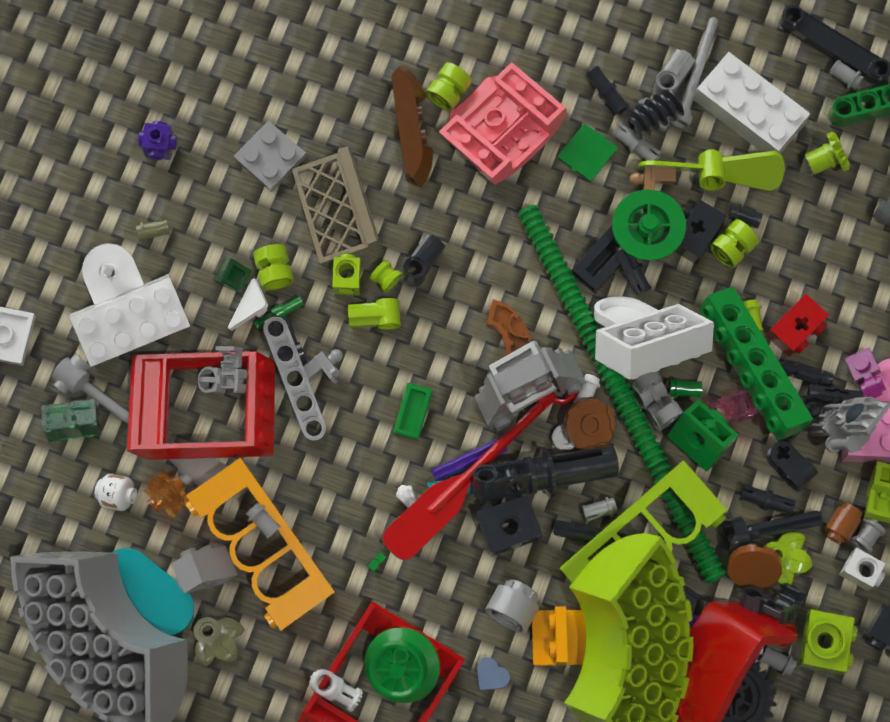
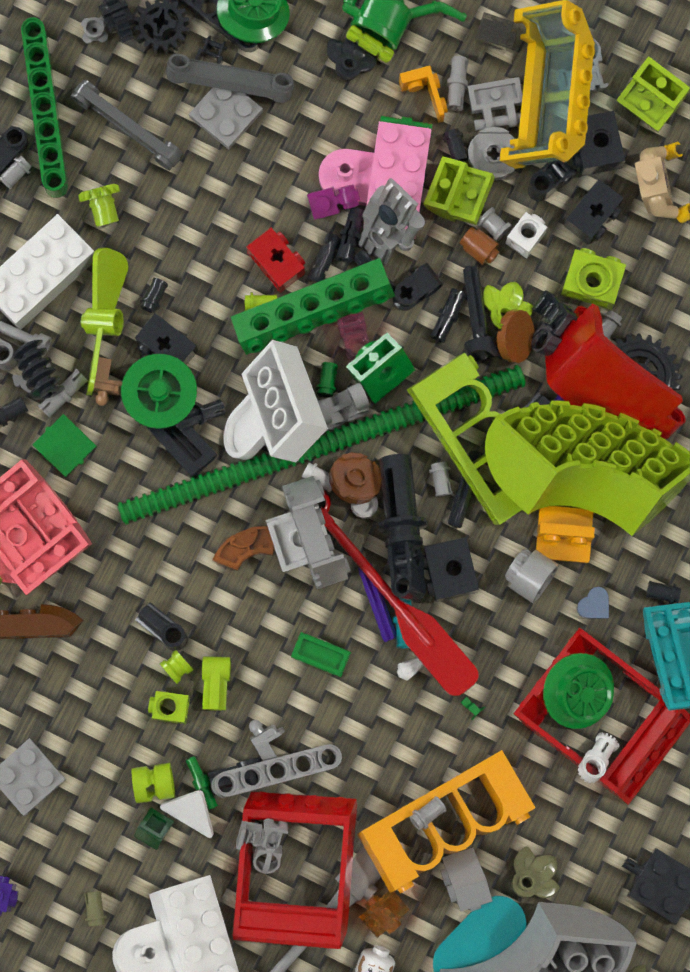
camera: 85 degrees left, 5 degrees up
dark tan fence [292,146,382,265] -> none
lime wheel [709,219,759,269] -> none

